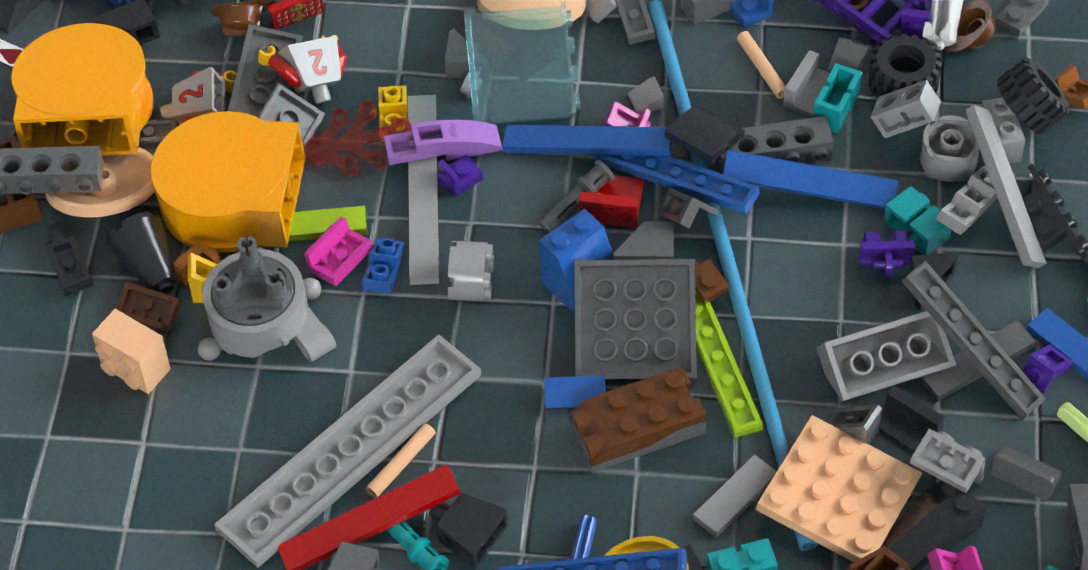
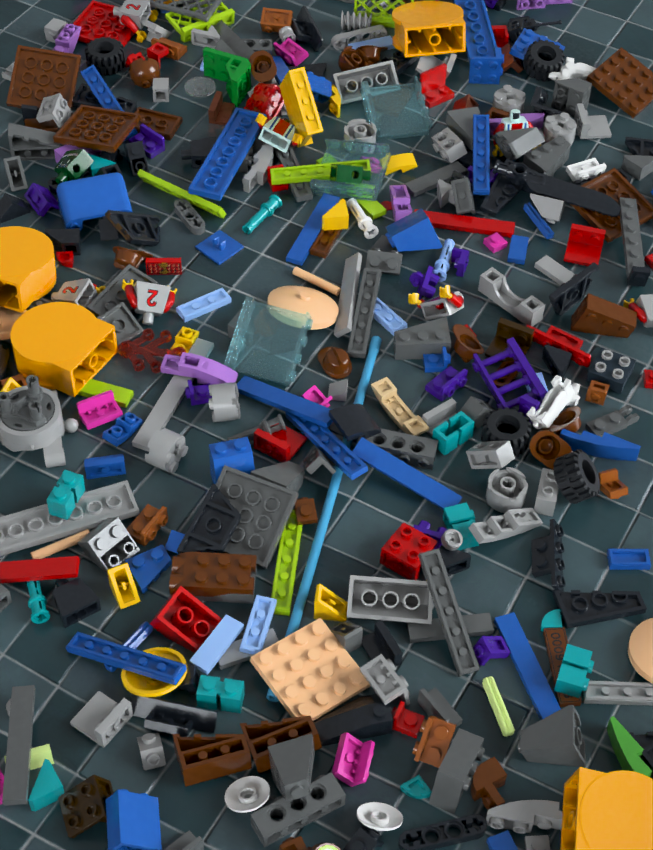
camera: 20 degrees right, 5 degrees down
light nougat piece [737,31,786,99] -> none
light grey tile [966,105,1047,268] -> none
none -> teal piece [47,470,85,520]
none -> red tile [56,251,74,268]
none -> dark grey slope [78,517,140,574]
none -> blue panel [84,454,126,479]
none -> yellow slope [107,562,141,609]
none -> blue wing [125,544,172,594]
none -> dark orange bracket [127,504,169,546]
none -> red slope [149,586,222,653]
none -> light blue tile [176,288,231,322]
none -> black wing [177,484,241,554]
none -> light blue tile [189,614,244,675]
none -> light grey brick [209,382,241,423]
none -> light blue tile [240,595,277,655]
none -> yellow slope [314,583,348,622]
none -> reddish brown piece [317,347,352,379]
none -> tan slope [371,377,430,436]
none -> red bracket [380,523,437,580]
none -> red bracket [391,701,425,739]
none -> dark orange bracket [412,715,457,768]
none -> dark purple bracket [425,366,468,402]
none -> light grey tile [441,529,463,551]
none -> reddish brown piece [529,430,572,470]
none -> blue slope [559,429,641,461]

